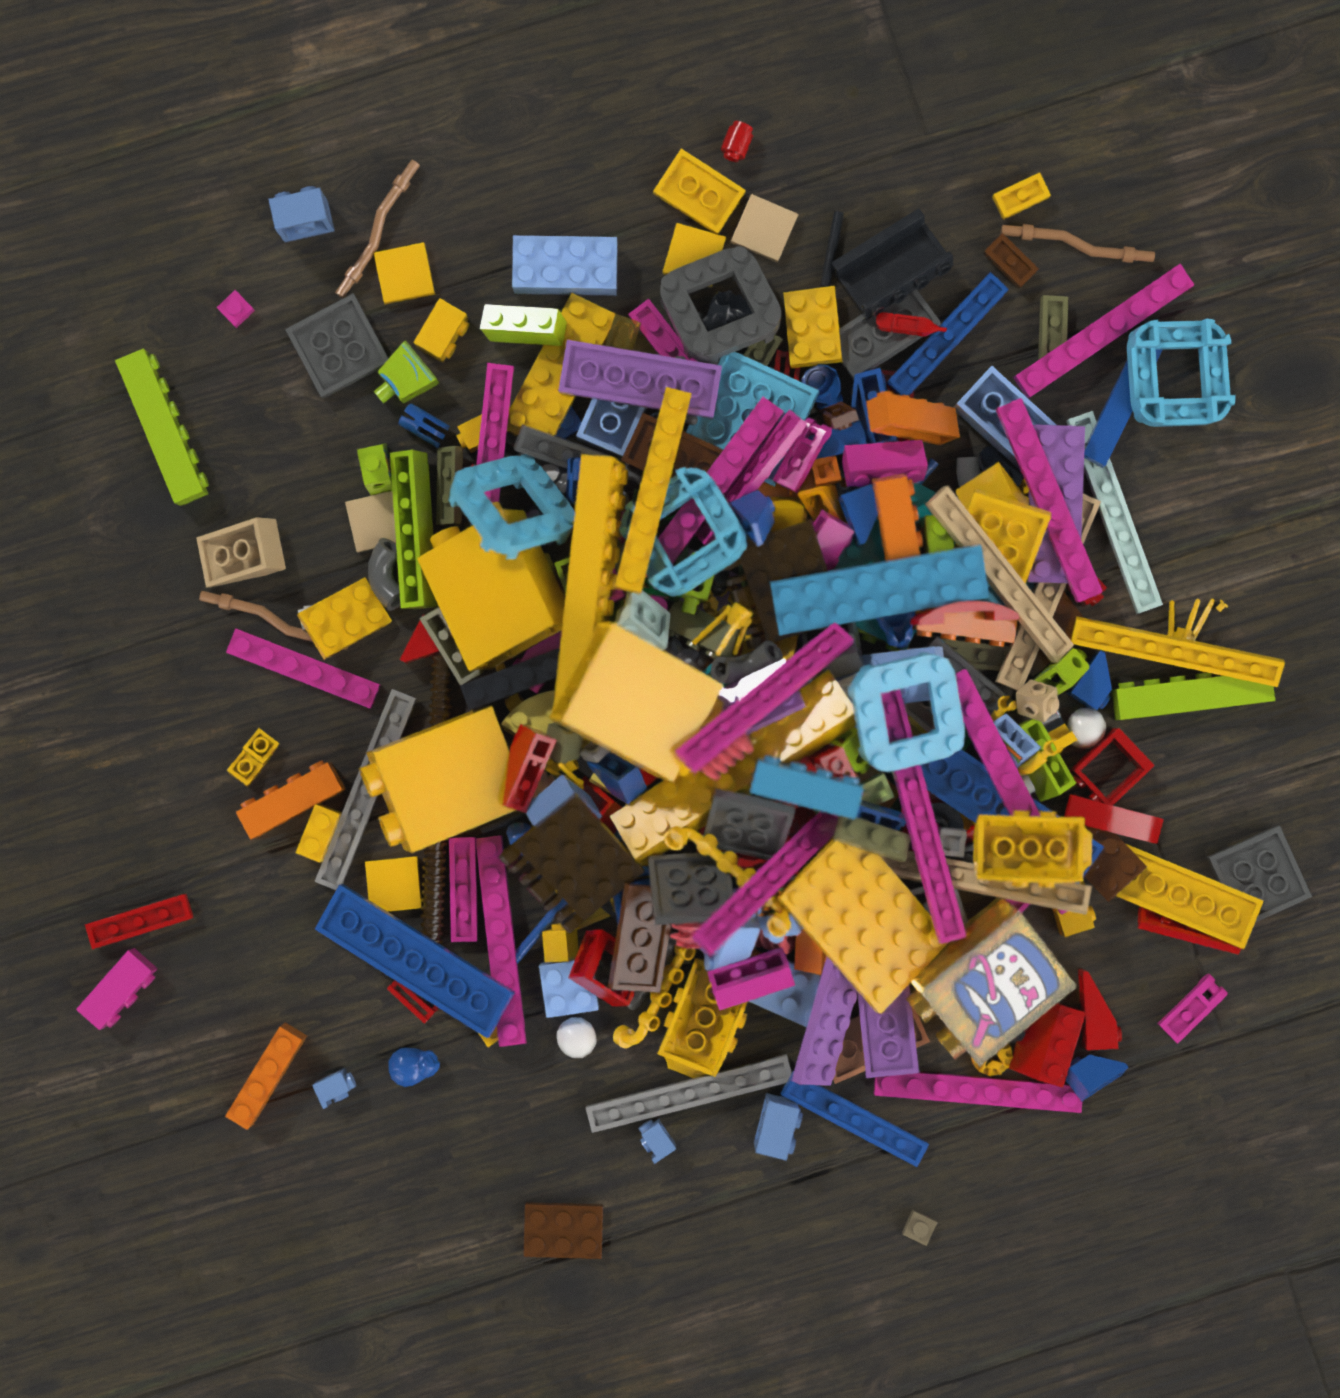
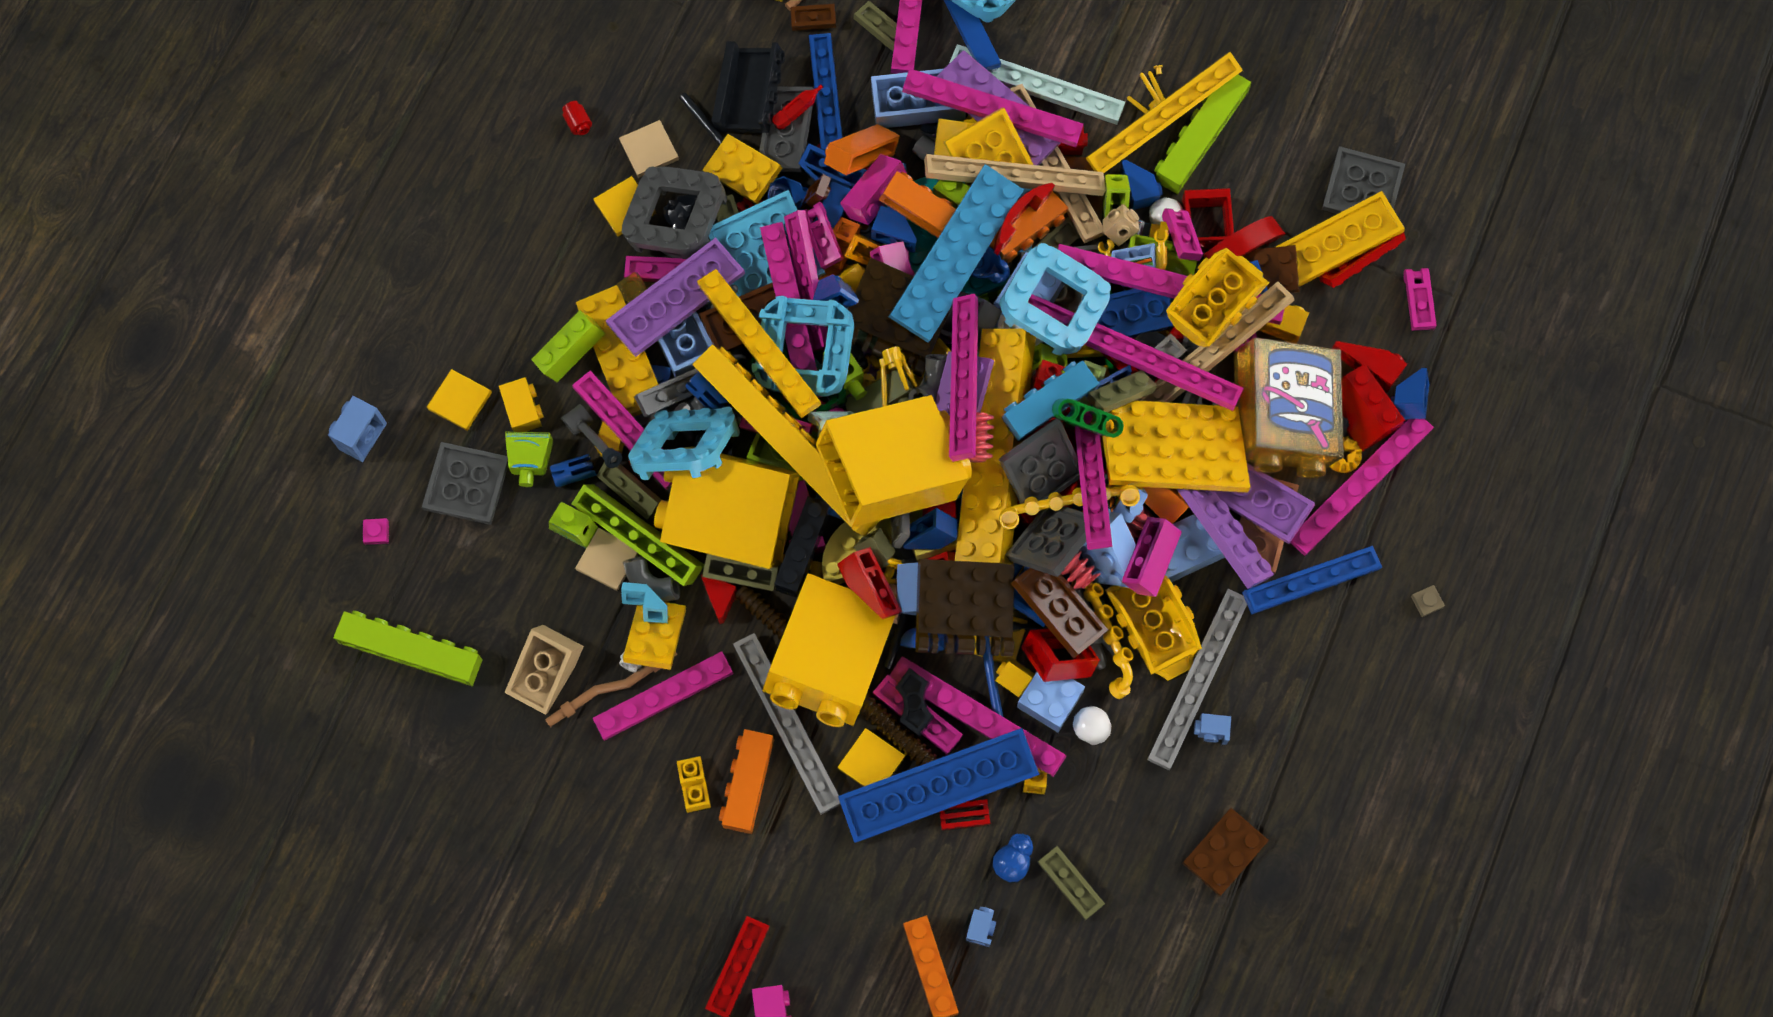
camera: 45 degrees left, 15 degrees down
yellow brick [296,804,342,863] -> none
medium nougat bar [335,160,420,299] -> none
light blue brick [512,235,618,295] -> none
yellow plate [653,149,746,234] -> none
medium blue brick [754,1093,803,1160] -> none
none -> dark grey piece [561,404,623,468]
none -> medium azure slope [621,582,668,624]
none -> black tile [895,668,934,736]
none -> olive plate [1038,846,1105,921]
none -> green beam [1052,398,1124,437]
none -> dark pink plate [1162,208,1203,261]

